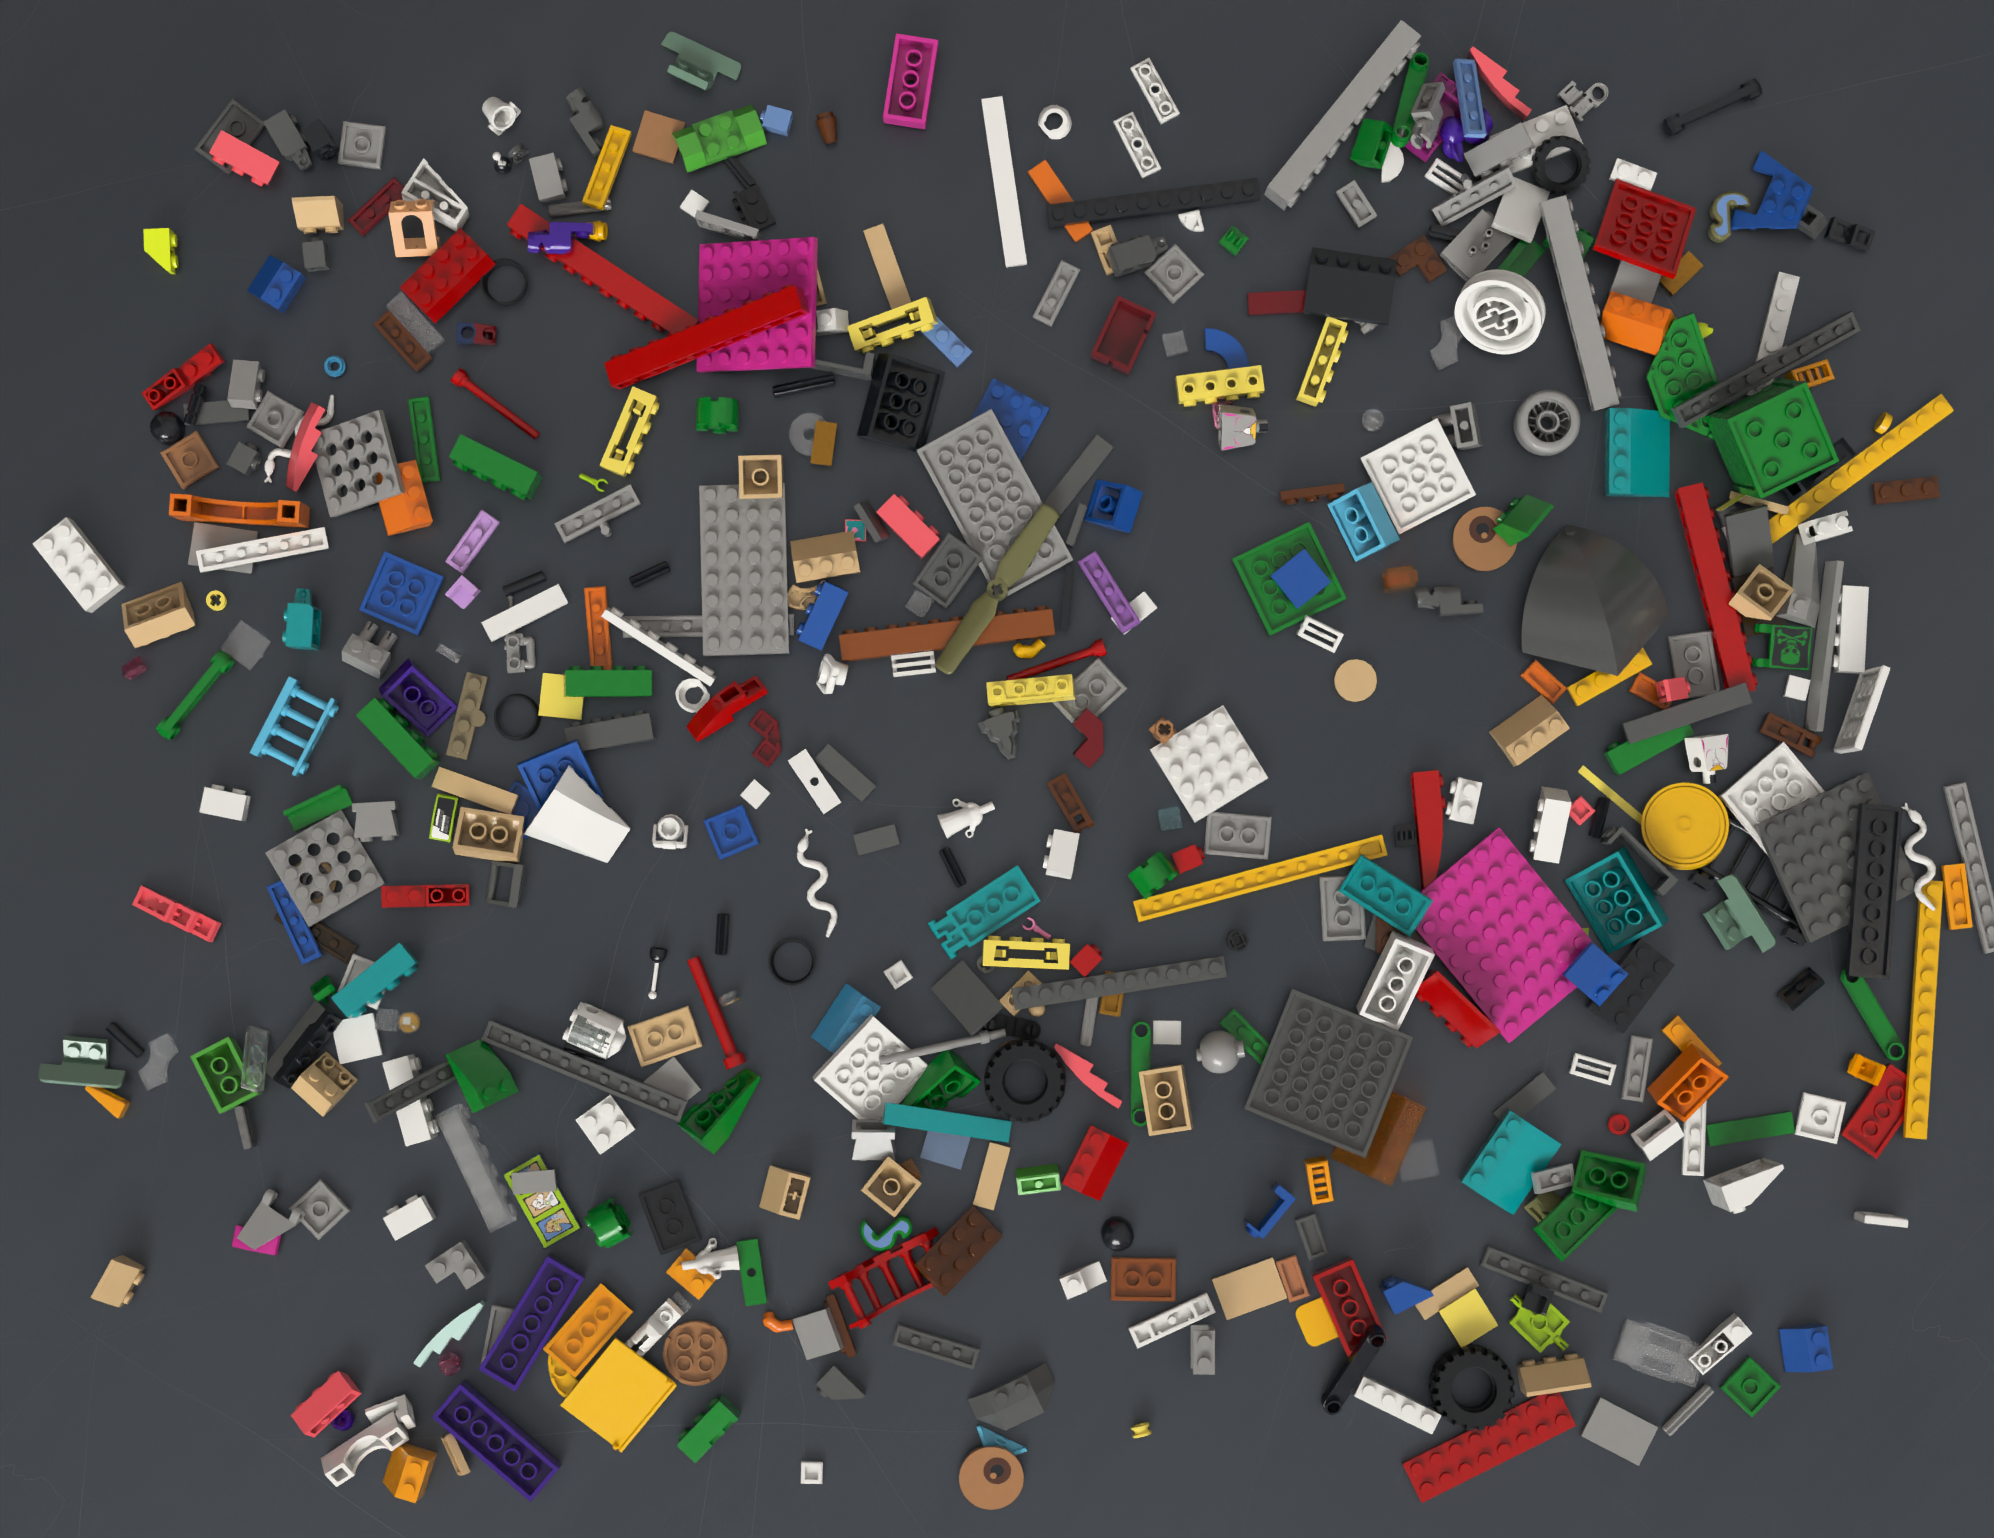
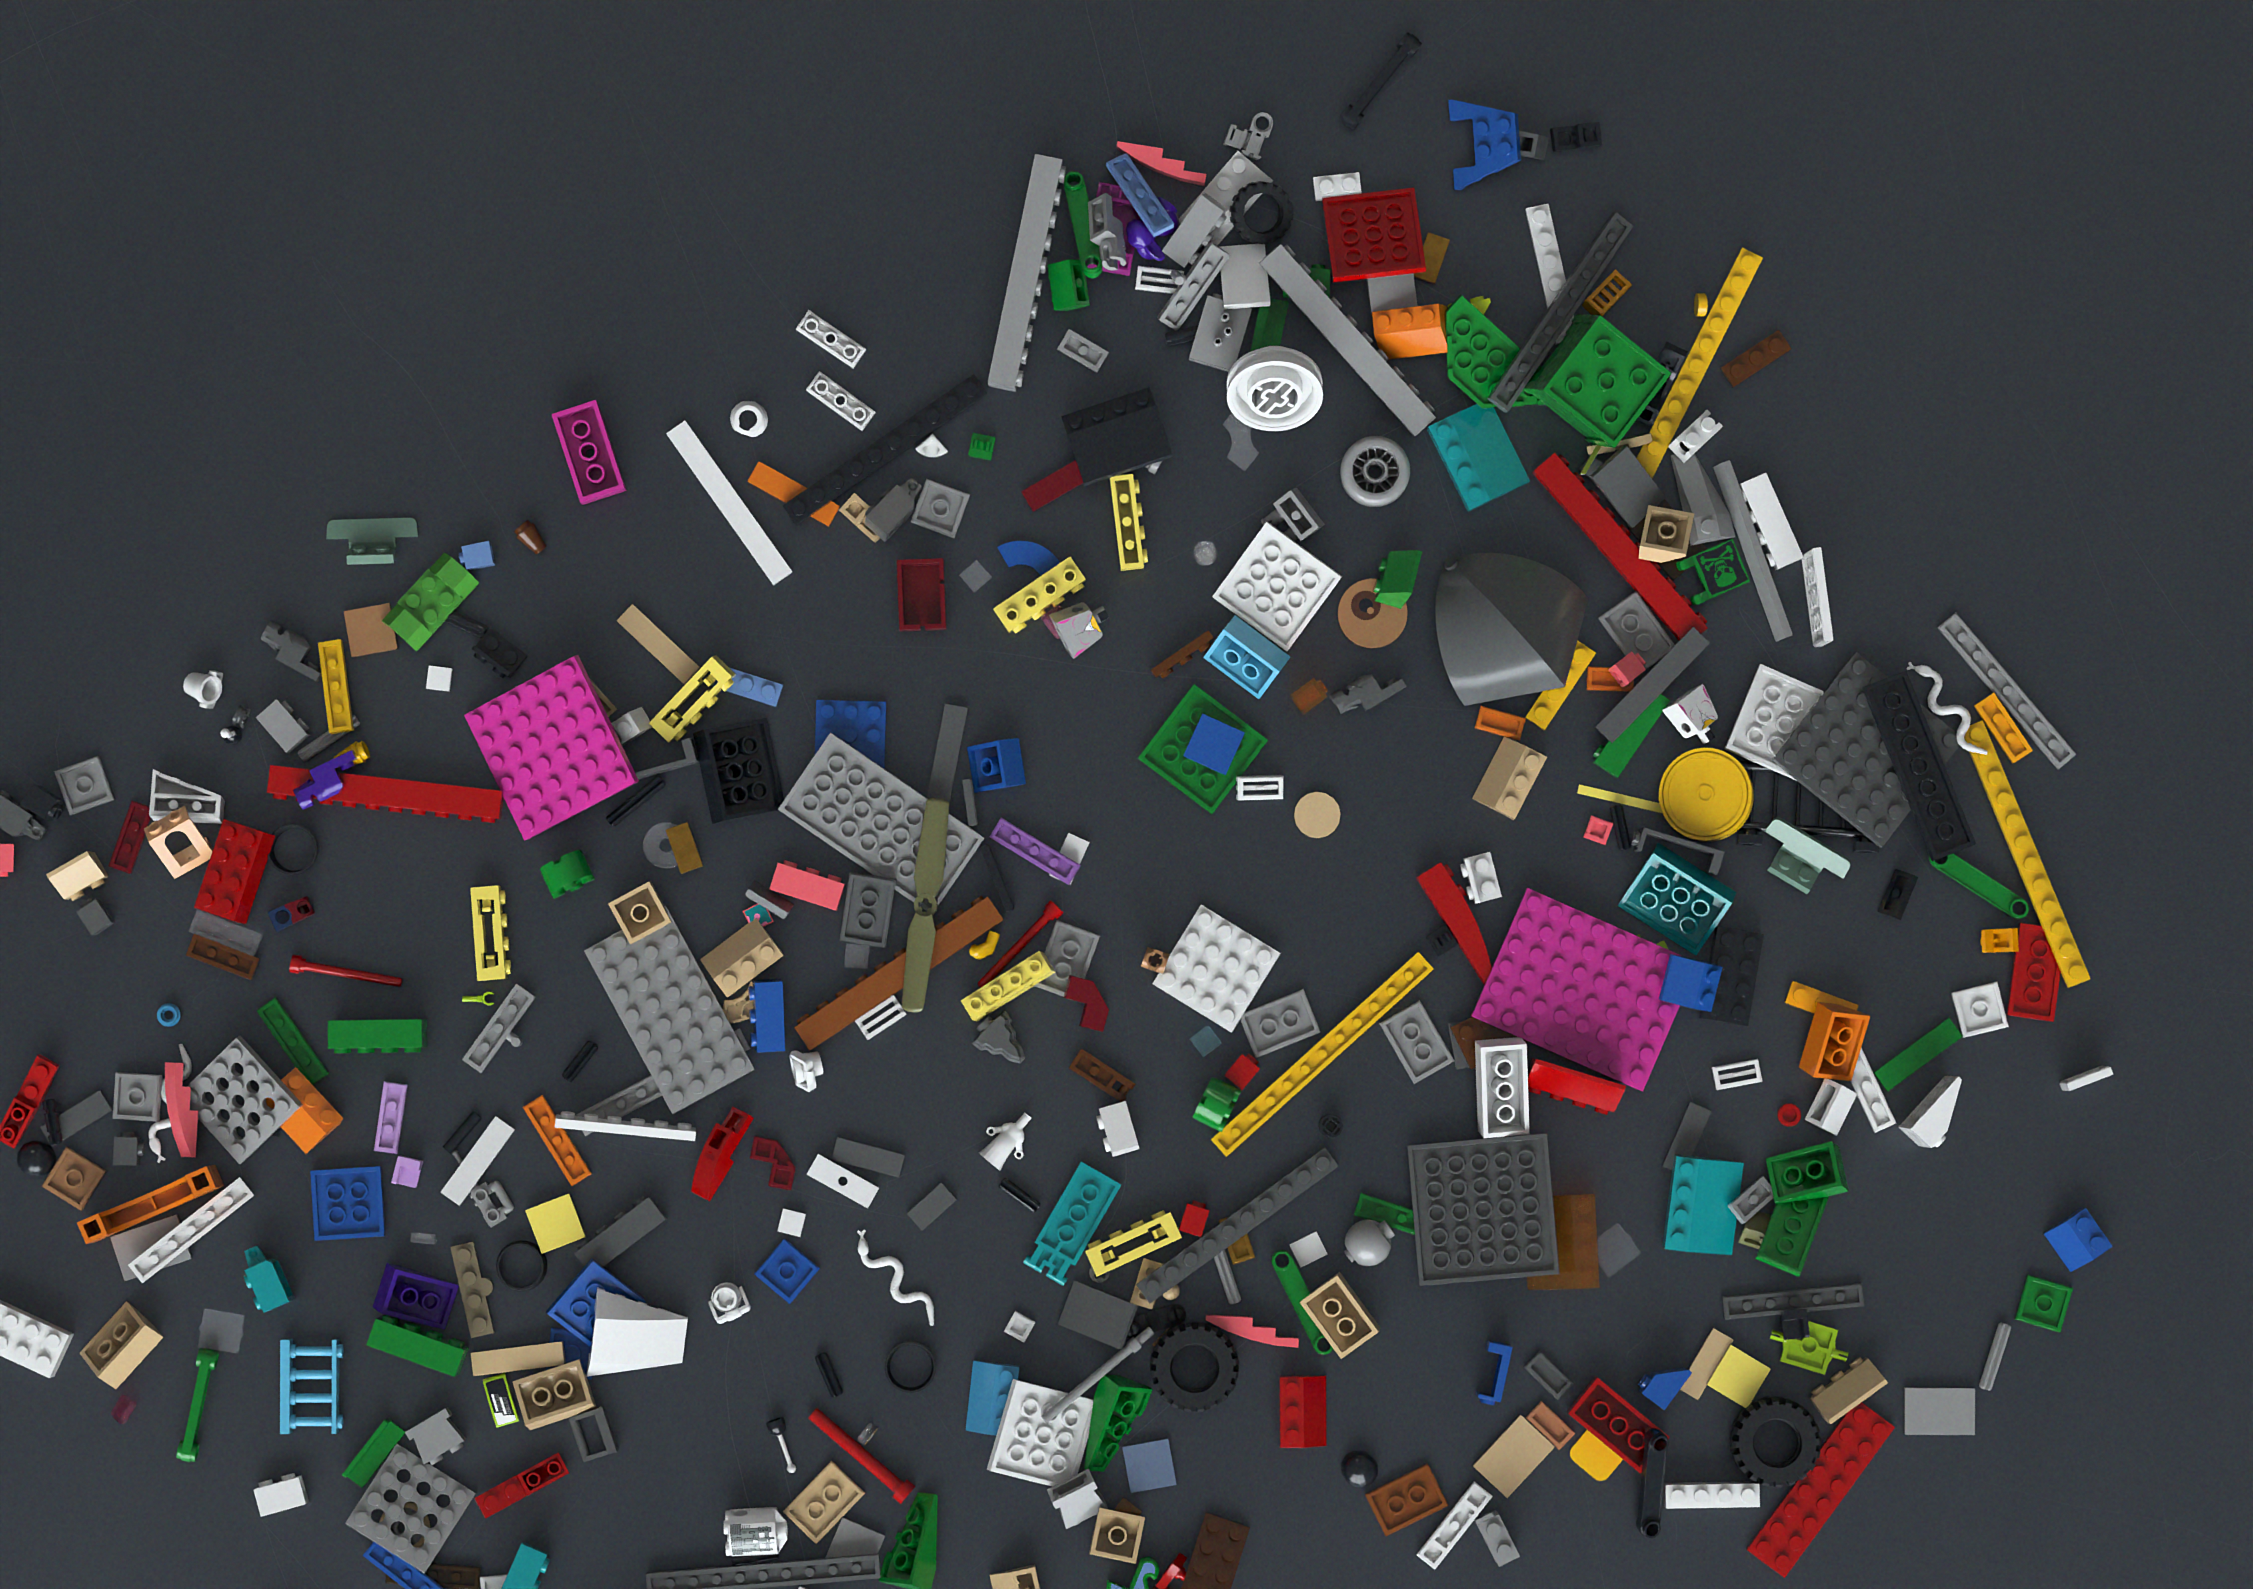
camera: 30 degrees left, 0 degrees up
light yellow bush [206,590,227,611] -> none
light grey brick [227,359,265,409] -> none
blue slope [247,255,306,314] -> none
light grey brick [342,621,398,680] -> none
green brick [564,666,652,697] -> none
red brick [604,284,810,390] -> none
white piece [675,678,710,713] -> none
light grey tile [695,210,761,241] -> none
teal tile [882,1102,1012,1143] -> none
tan tile [973,1142,1011,1210] -> none
bright green slope [1015,1164,1061,1195] -> none
bright pink hand [1022,918,1051,940] -> none
light grey tile [1033,260,1081,327] -> none
white arch [1059,1261,1107,1300] -> none
light orange slope [1304,1156,1334,1205] -> none
teal tile [1338,854,1434,937] -> none
white tile [1380,142,1404,183] -> none
reddish brown plate [1388,235,1447,283] -> none
white wedge [1529,786,1572,864] -> none
clear piece [1612,1318,1701,1388] -> none
light grey tile [1621,1035,1653,1102] -> none
white slope [1688,1313,1752,1375] -> none
olive animal [1707,191,1751,243] -> none
reddish brown plate [1759,712,1822,758] -> none
white tile [1783,675,1811,701] -> none

